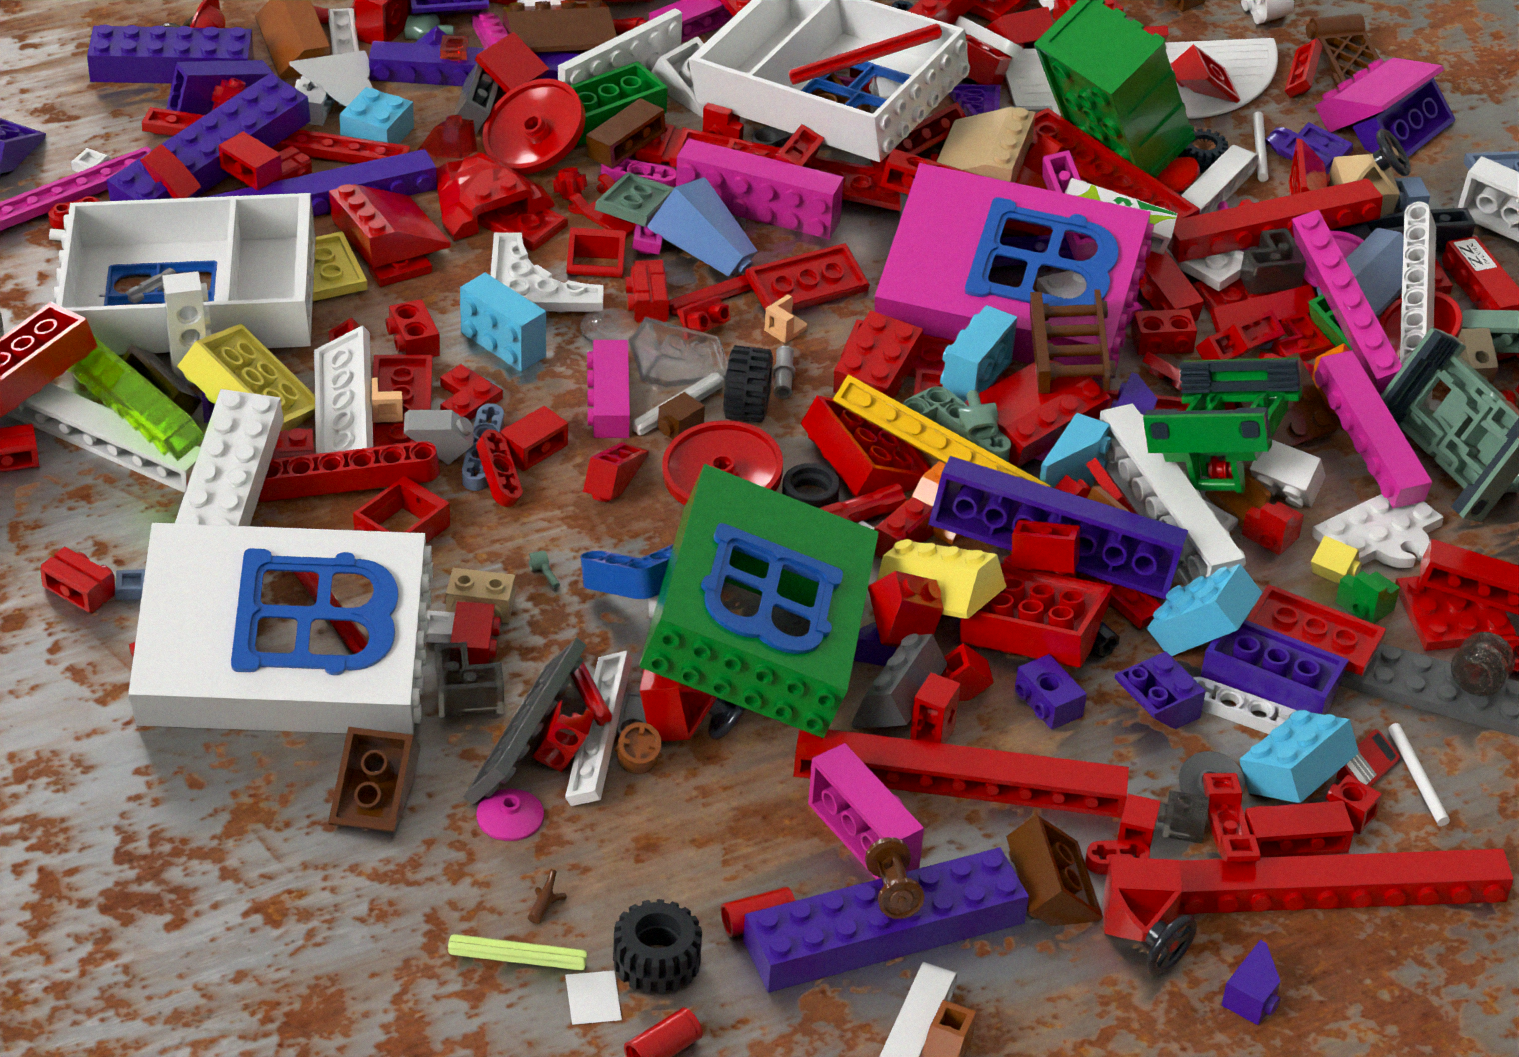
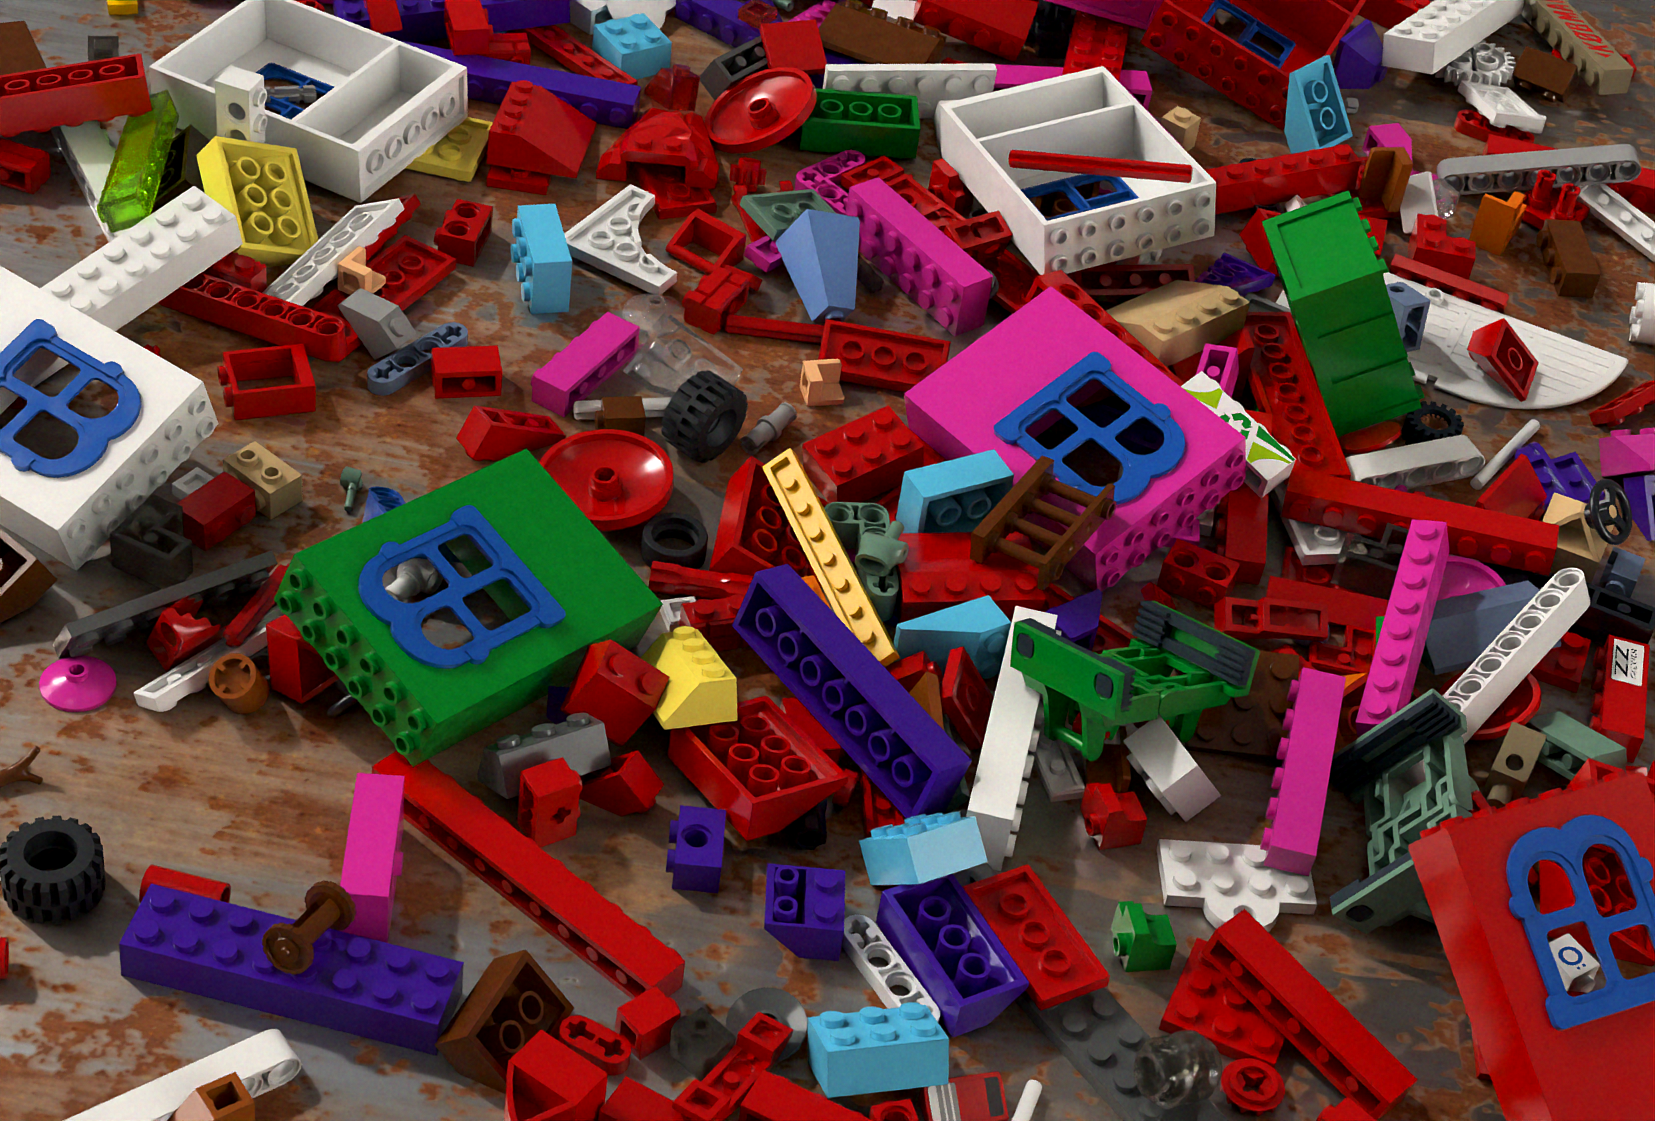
camera: 30 degrees right, 0 degrees up
red plate [440,364,503,421] -> none
red beam [476,429,523,507] -> none
reddish brown brick [586,98,666,168] -> none
red hips [677,296,731,338] -> none
red brick [1012,520,1080,575] -> none
light yellow brick [1311,535,1362,584] -> none

